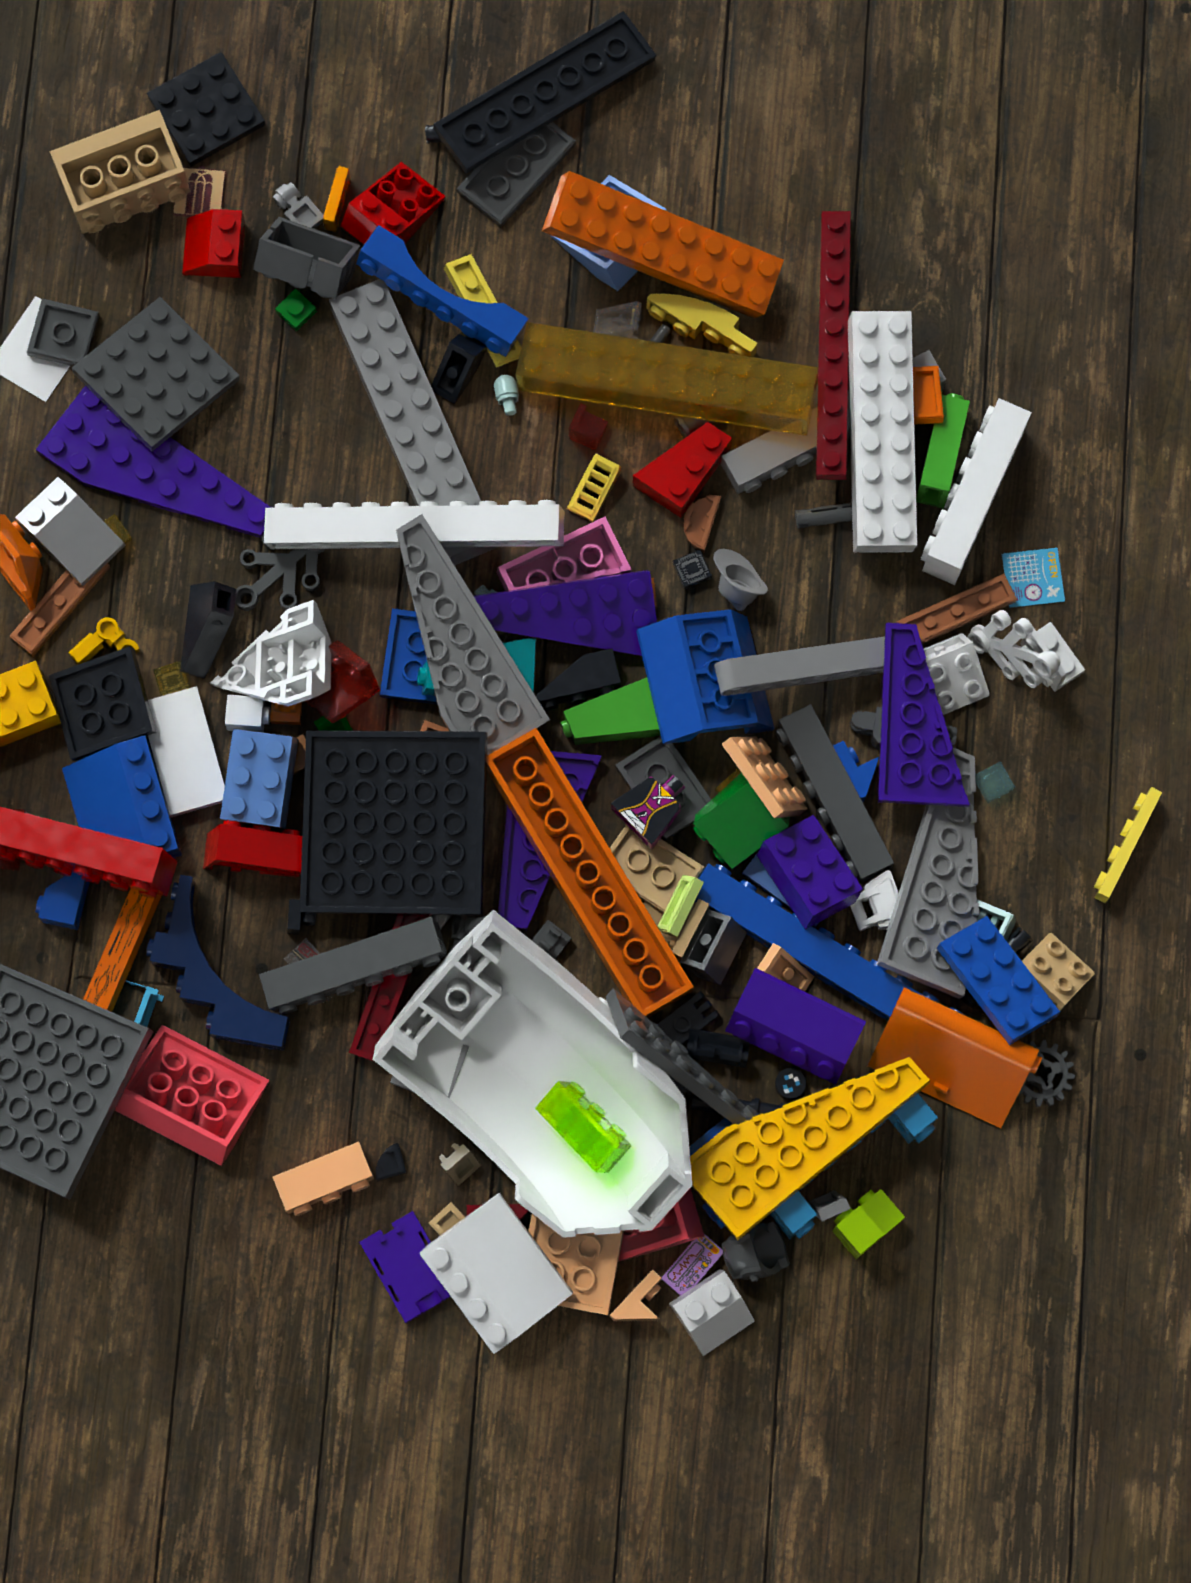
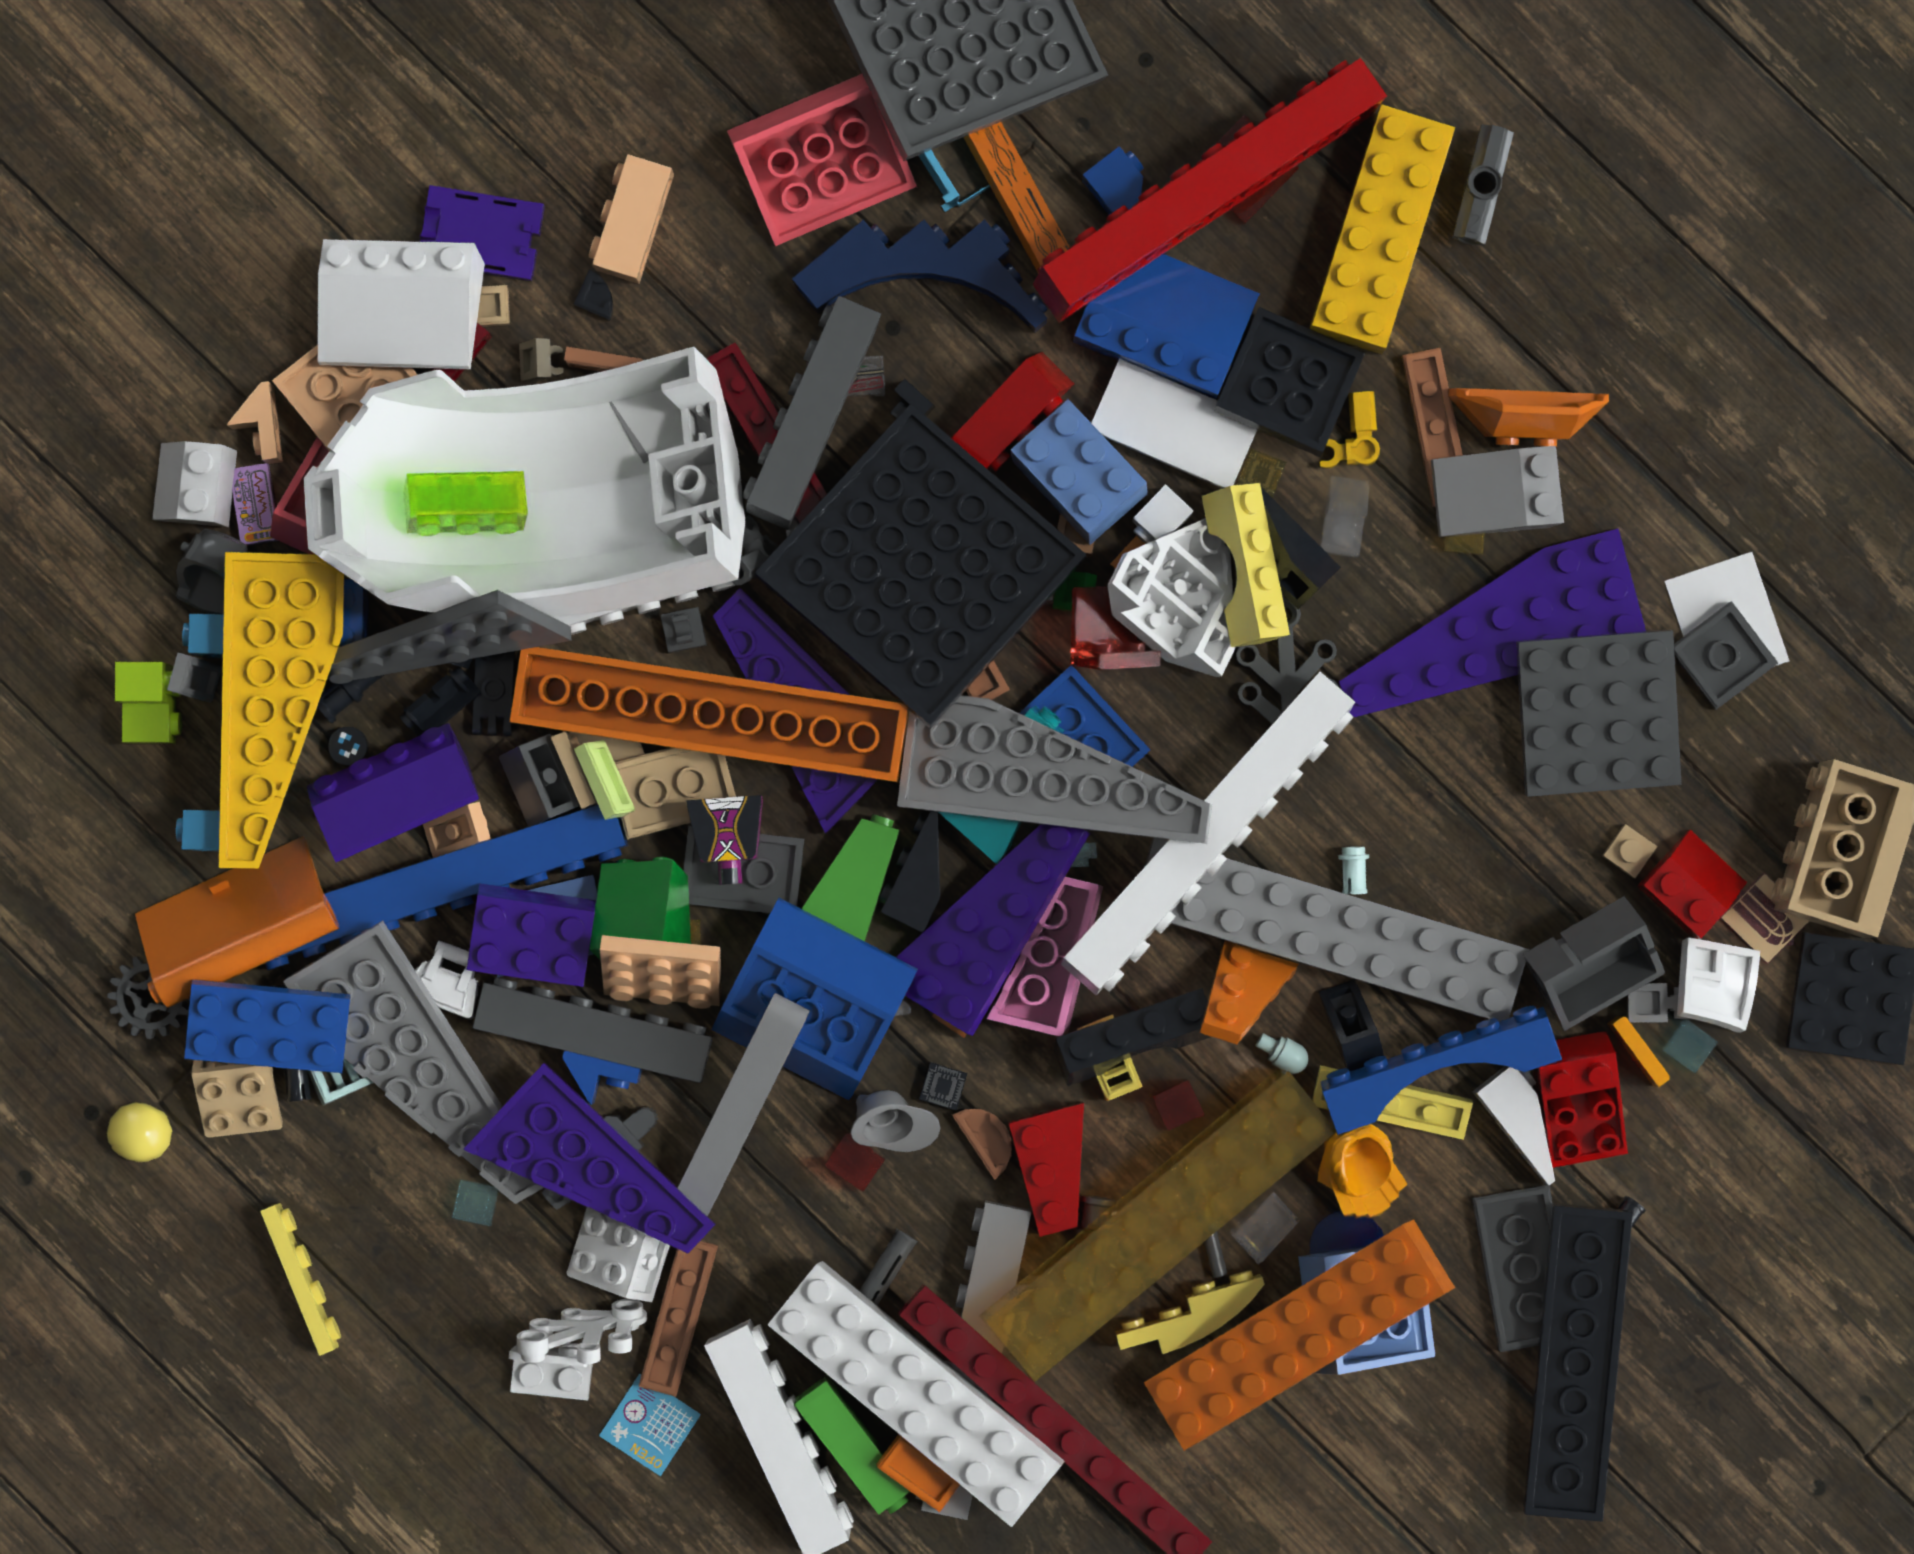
camera: 130 degrees right, 10 degrees up
green plate [275,288,317,331] -> none
none -> light yellow hair [107,1102,172,1162]
none -> nougat tile [564,347,644,372]
none -> clear red panel [825,1133,886,1192]
none -> black arch [1054,988,1212,1086]
none -> orange wing [1200,940,1299,1045]
none -> light yellow arch [1201,483,1290,647]
none -> clear blue tile [1309,1210,1384,1254]
none -> light orange hair [1318,1124,1408,1219]
none -> clear slope [1320,476,1369,558]
none -> light aqua pin [1338,846,1369,894]
none -> white slope [1472,1066,1555,1185]
none -> tan plate [1602,824,1658,878]
none -> clear light blue tile [1662,1019,1718,1073]
none -> white plate [1677,937,1760,1033]

